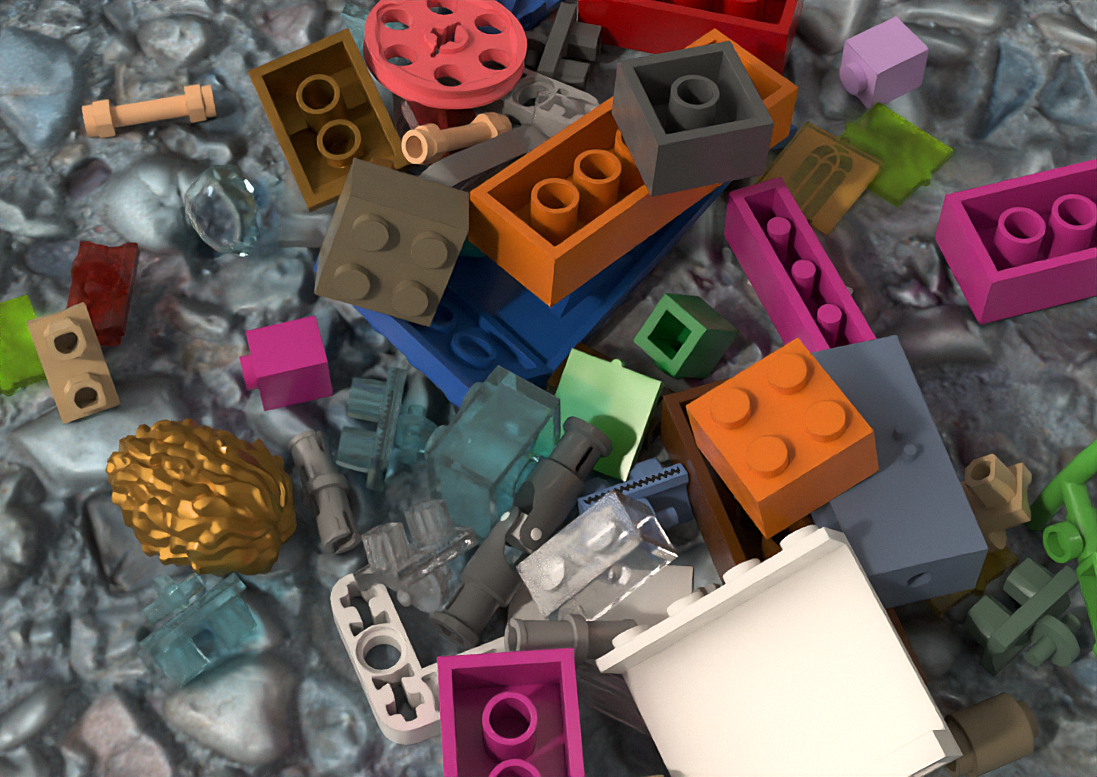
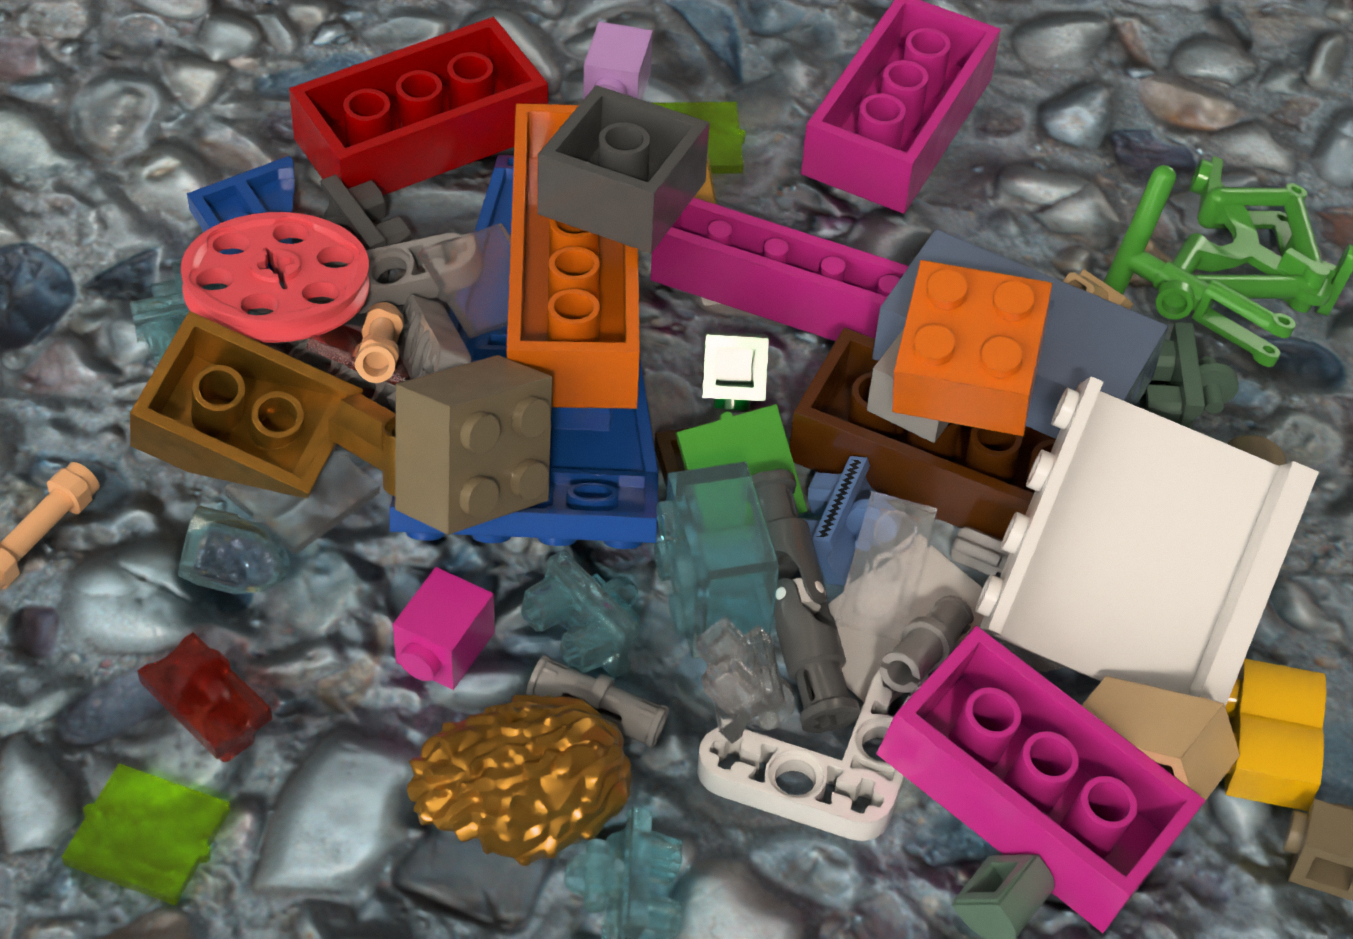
camera: 50 degrees left, 5 degrees down
tan hips [26,302,120,424] -> none

